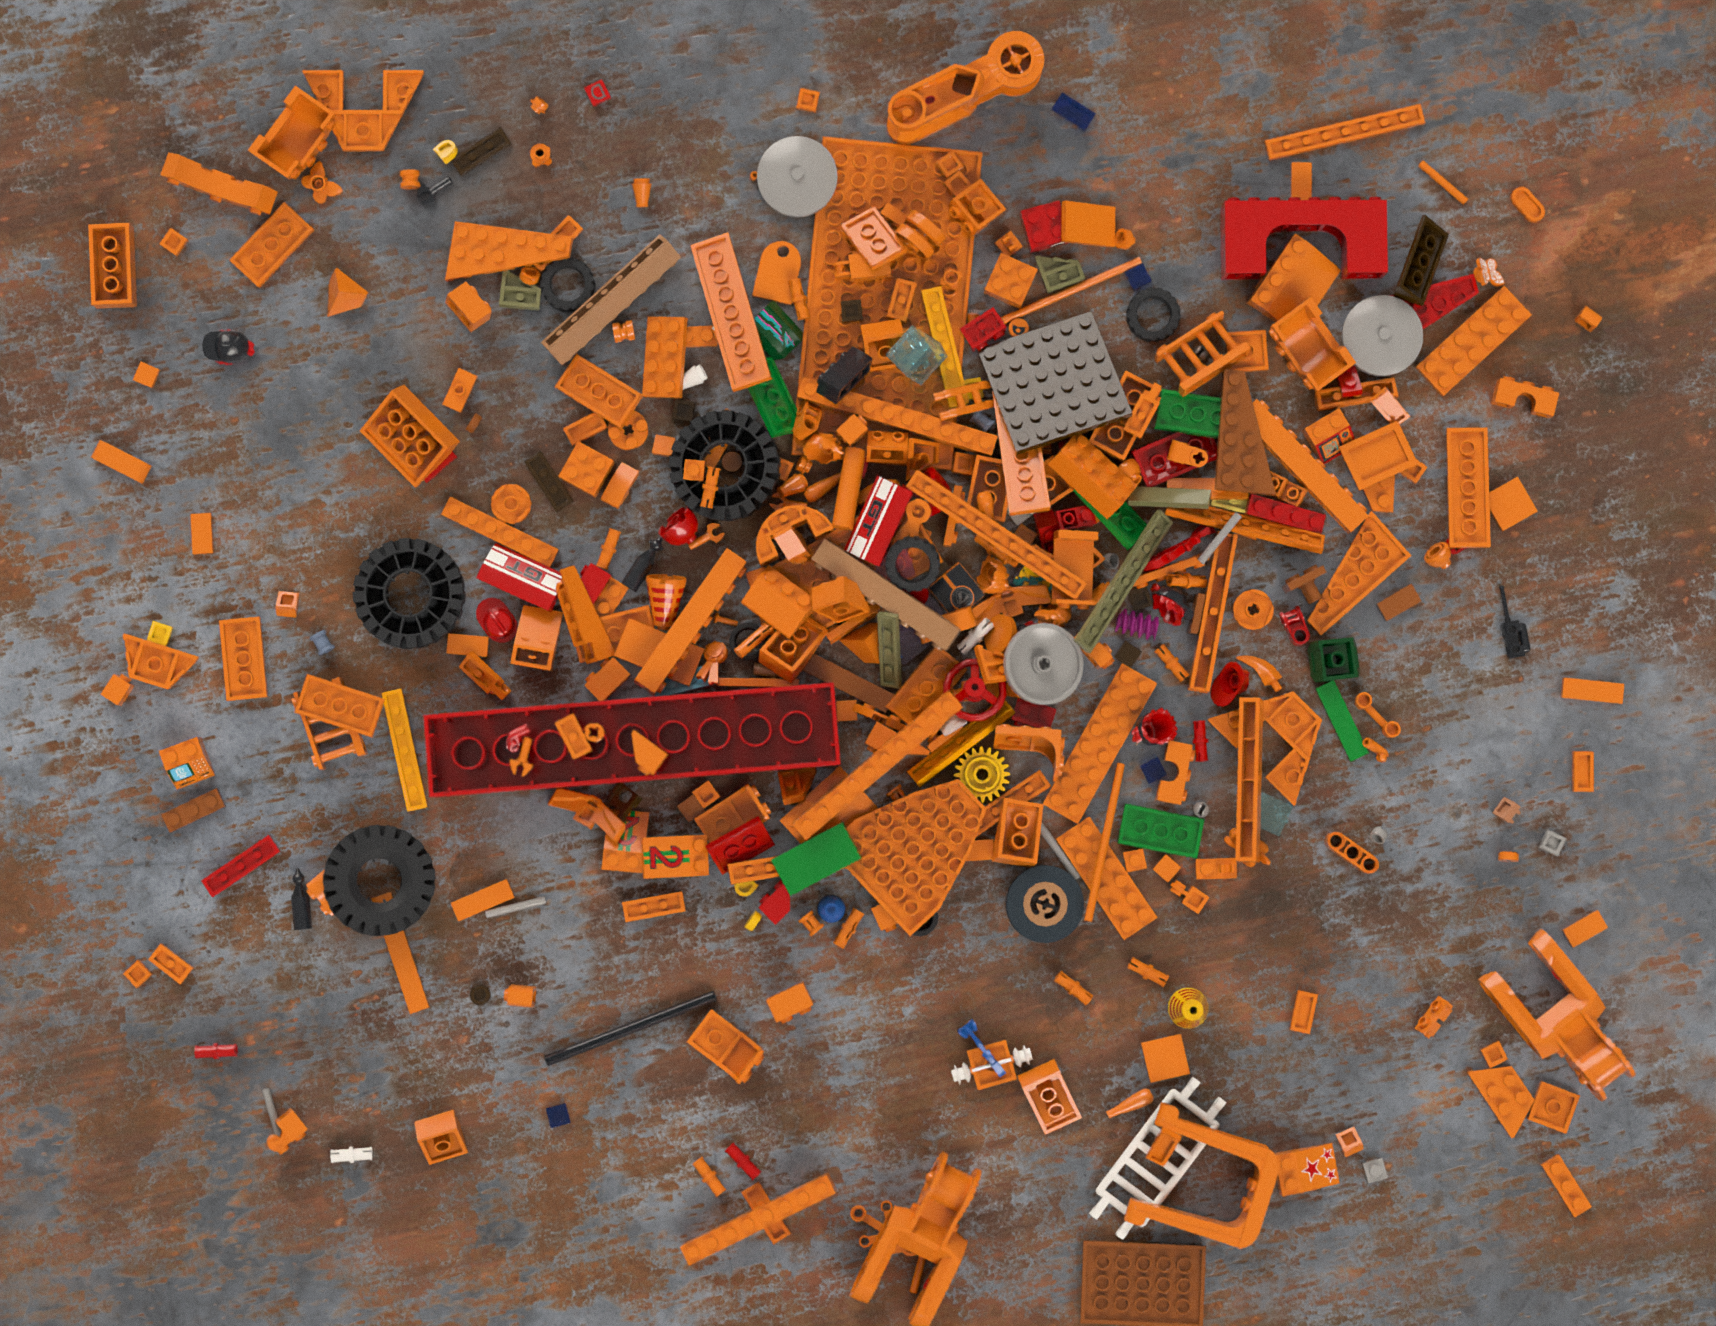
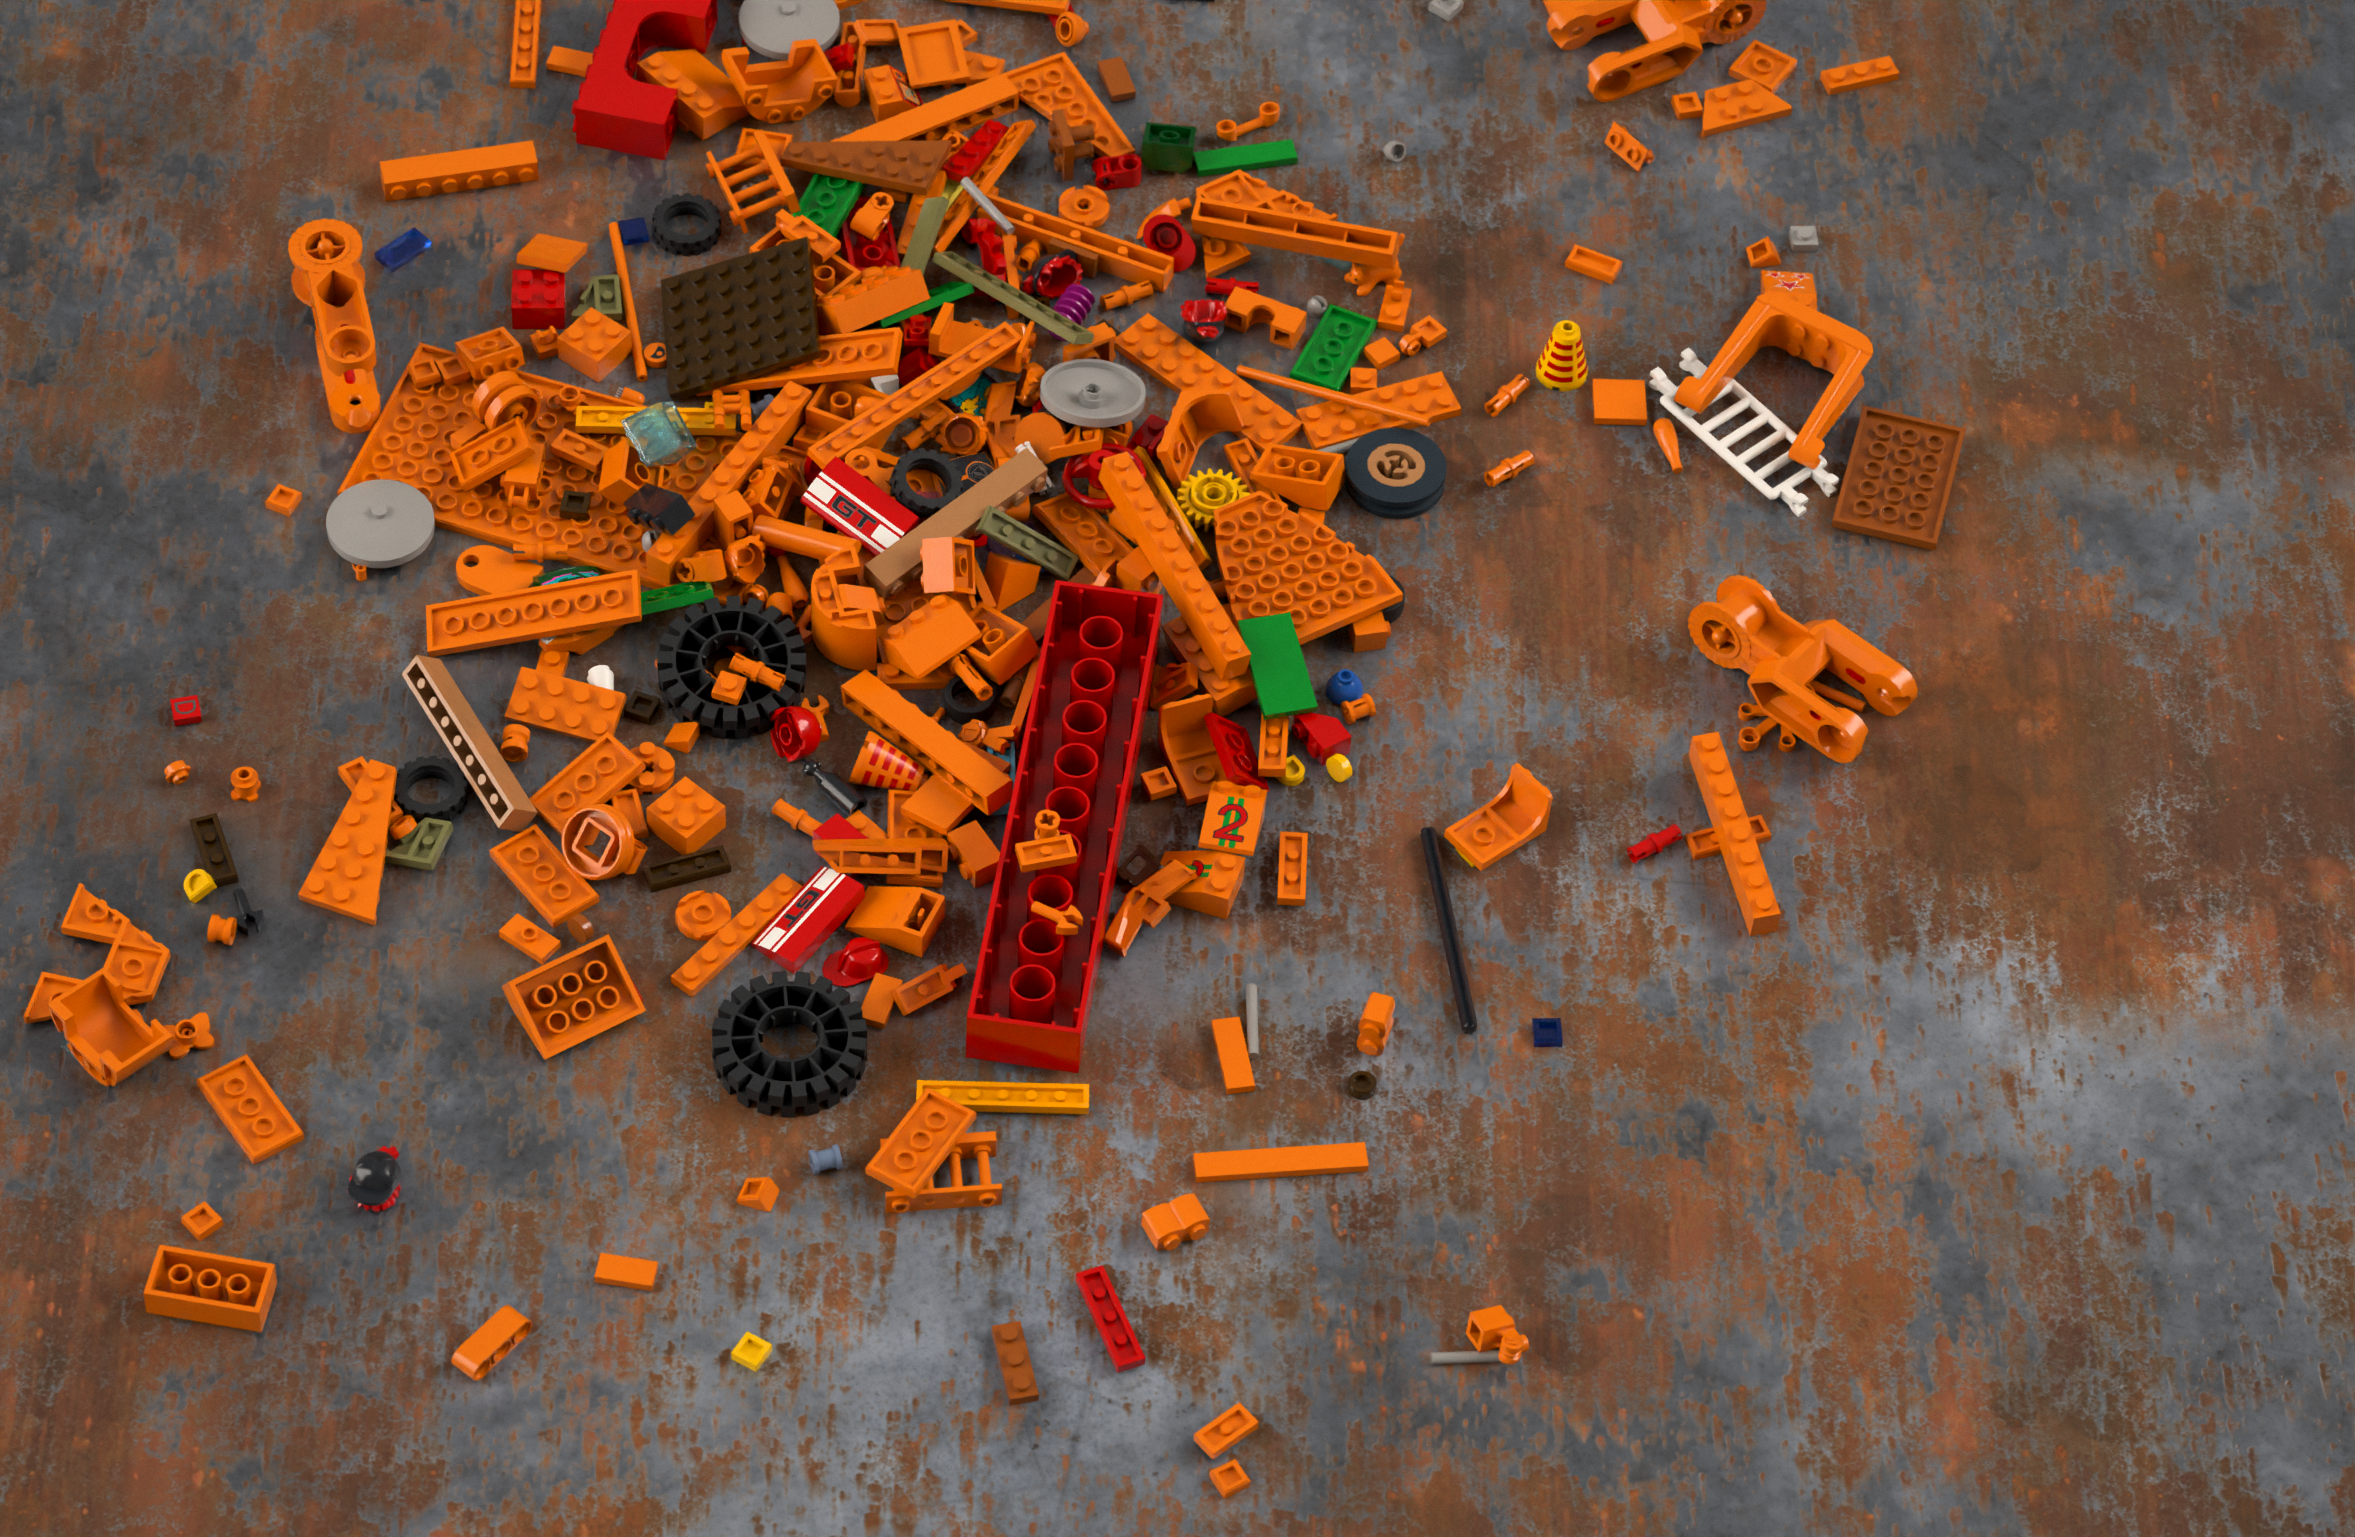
camera: 75 degrees left, 35 degrees down
orange brick [100,673,135,706] -> none
orange wing [123,633,199,690] -> none
orange tile [133,362,160,389] -> none
orange slope [159,737,215,790] -> none
orange brick [160,152,278,216] -> none
red pin [194,1043,238,1059] -> none
orange plate [219,616,268,701] -> none
black wheel [291,868,312,930] -> none
black tyre [323,825,436,936] -> none
orange slope [327,268,369,317] -> none
white pin [330,1147,373,1163] -> none
orange slope [414,1110,468,1165] -> none
orange brick [445,282,492,332] -> none
arm [506,724,530,752] -> none
orange slope [601,462,639,509] -> none
orange cone [632,178,652,207] -> none
orange slope [632,730,668,775] -> none
dark orange tile [677,794,705,823] -> none
orange pin [692,1156,727,1197] -> none
orange brick [766,981,814,1024] -> none
orange pin [833,907,864,949] -> none
orange plate [951,1039,1033,1090] -> none
blue piece [957,1019,1006,1077] -> none
red bracket [959,307,1006,352] -> none
orange slope [1018,1059,1082,1135] -> none
orange tile [1115,228,1135,250] -> none
clear blue tile [1139,757,1167,784] -> none
orange tile [1146,1127,1181,1167] -> none
orange beam [1324,832,1379,873] -> none
orange arm [1362,737,1389,763] -> none
nougat tile [1492,797,1521,824] -> none
orange tile [1498,851,1519,862] -> none
none -> orange brick [380,140,539,201]
none -> orange tile [489,824,600,928]
none -> orange piece [561,804,647,880]

